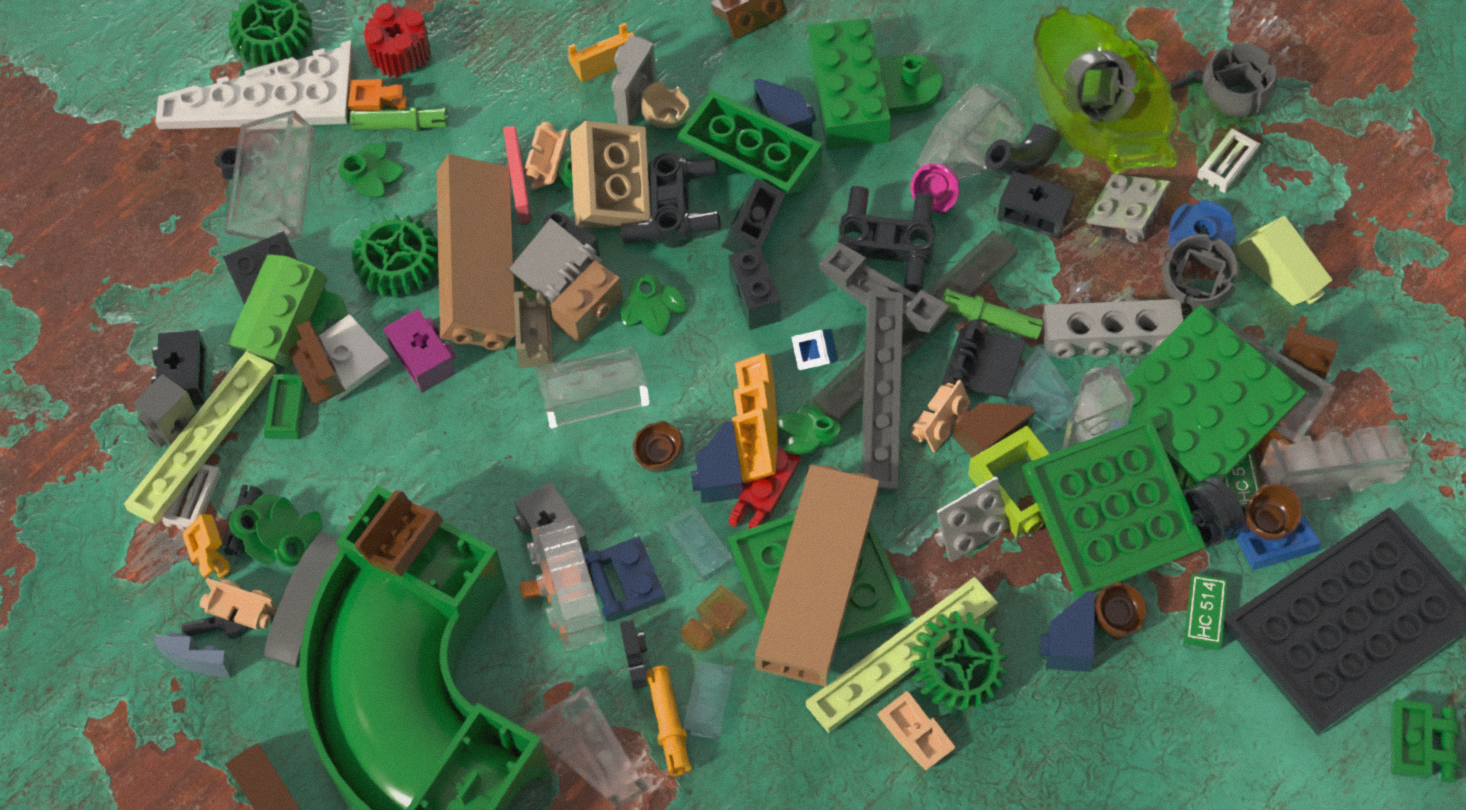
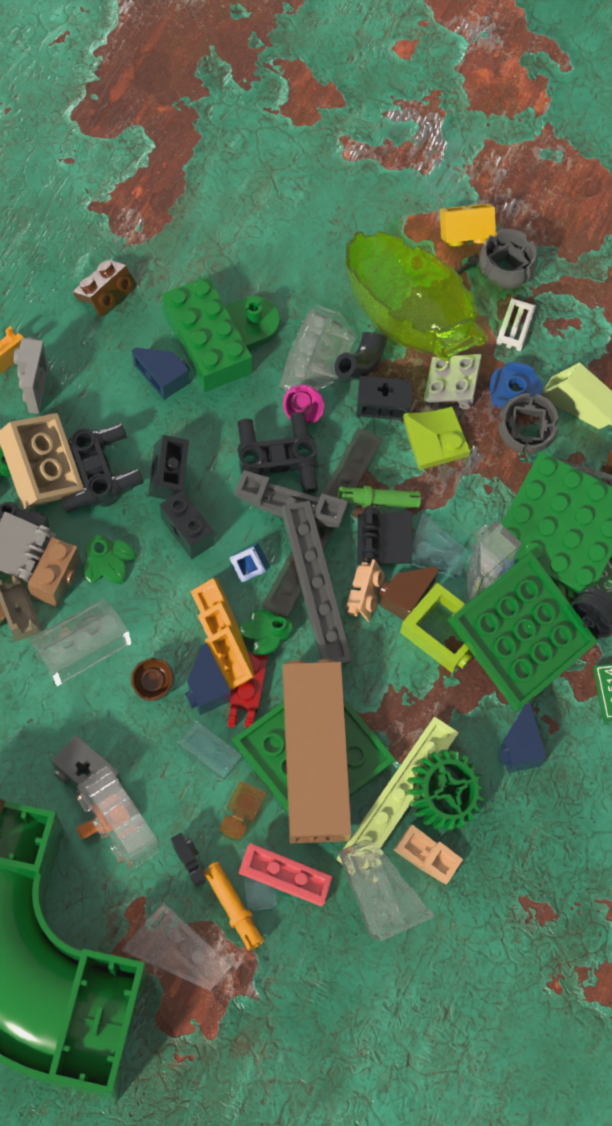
camera: 25 degrees left, 5 degrees up
dark blue plate [581,536,666,622] -> none
tan hair [642,81,690,129] -> none
green slope [677,90,822,194] -> none
light grey hinge [934,476,1009,562] -> none
light grey brick [1042,299,1183,359] -> none
dark grey piece [1061,49,1137,123] -> none
reddish brown hair [1094,582,1147,637] -> none
none -> coral tile [239,843,333,906]
none -> clear wedge [338,840,435,941]
none -> lime plate [403,407,471,470]
none -> yellow brick [440,203,496,246]

